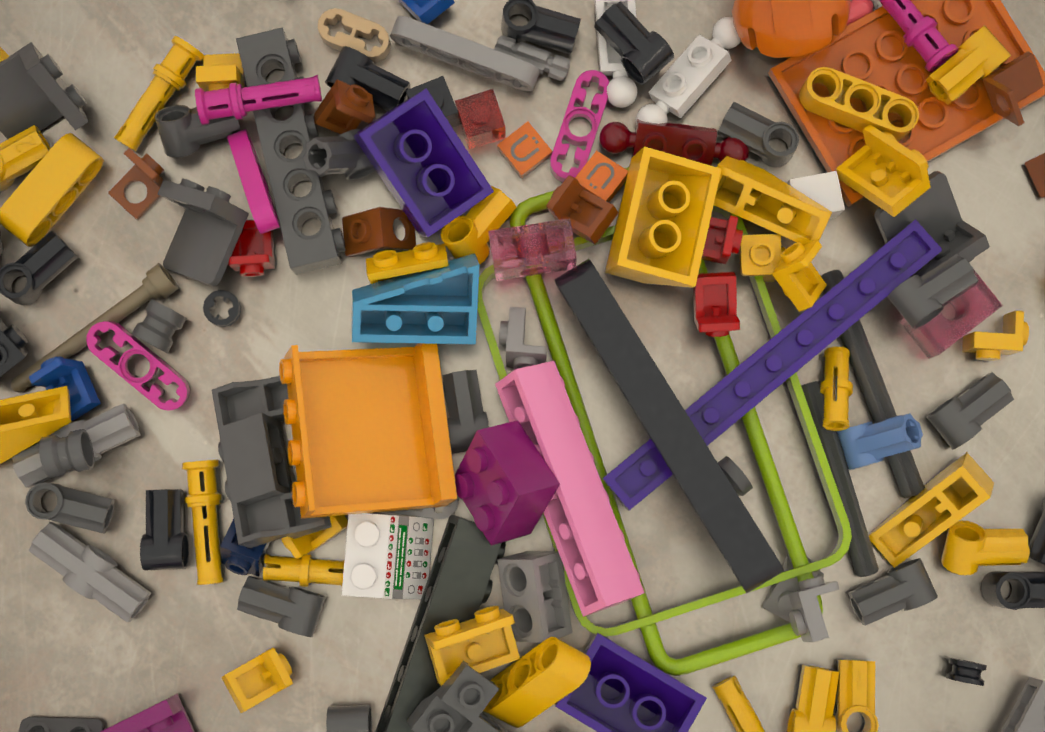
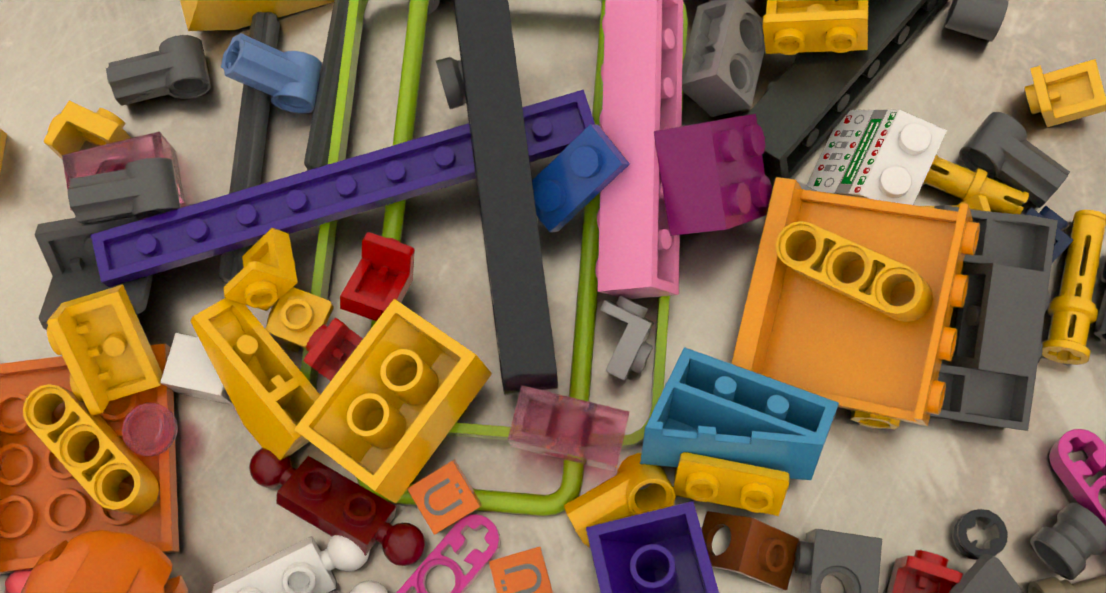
camera: 150 degrees left, 10 degrees down
dark grey piece [442,370,489,454] -> none
dark orange bracket [547,175,619,245] -> none
dark grey piece [717,102,799,167] -> none
yellow pin [820,347,853,431] -> none
none -> clear pink plate [122,403,178,457]
none -> blue plate [532,124,630,232]
none -> yellow beam [776,221,933,322]

